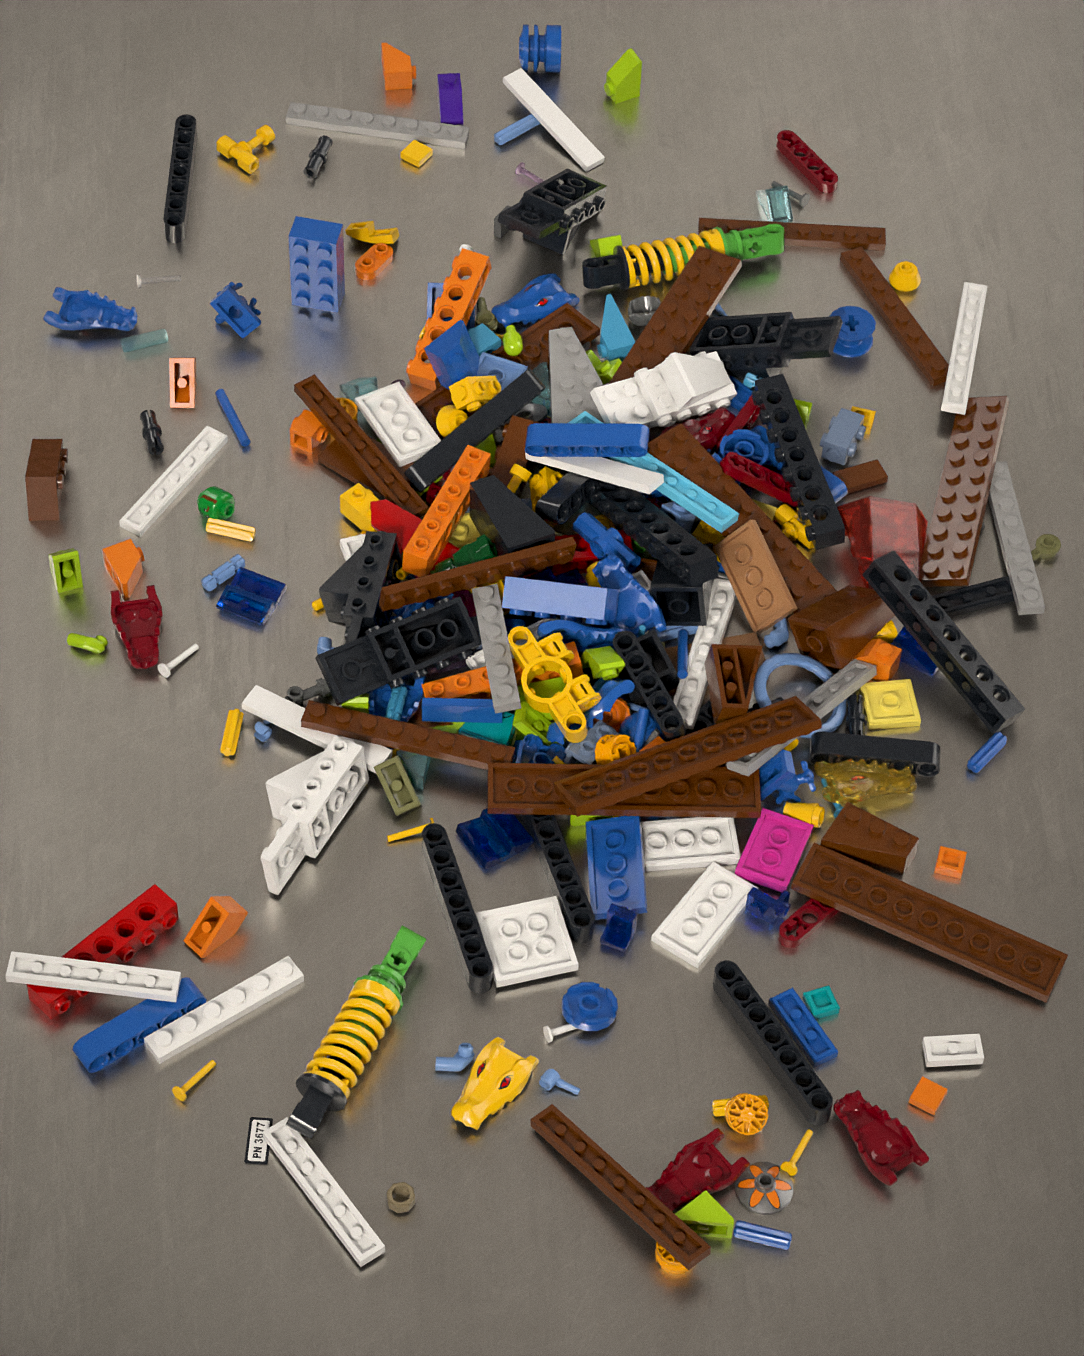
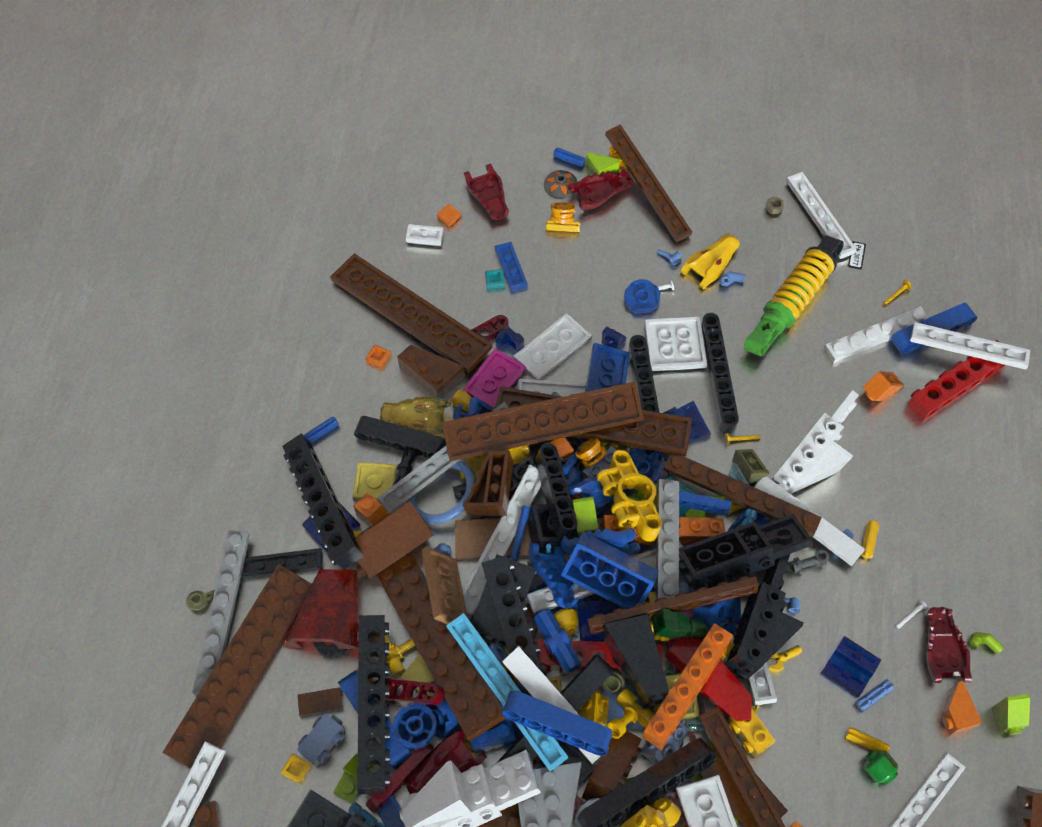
camera: 165 degrees left, 10 degrees up
black beam [713,960,833,1126] -> none
yellow pin [781,1129,813,1176] -> none

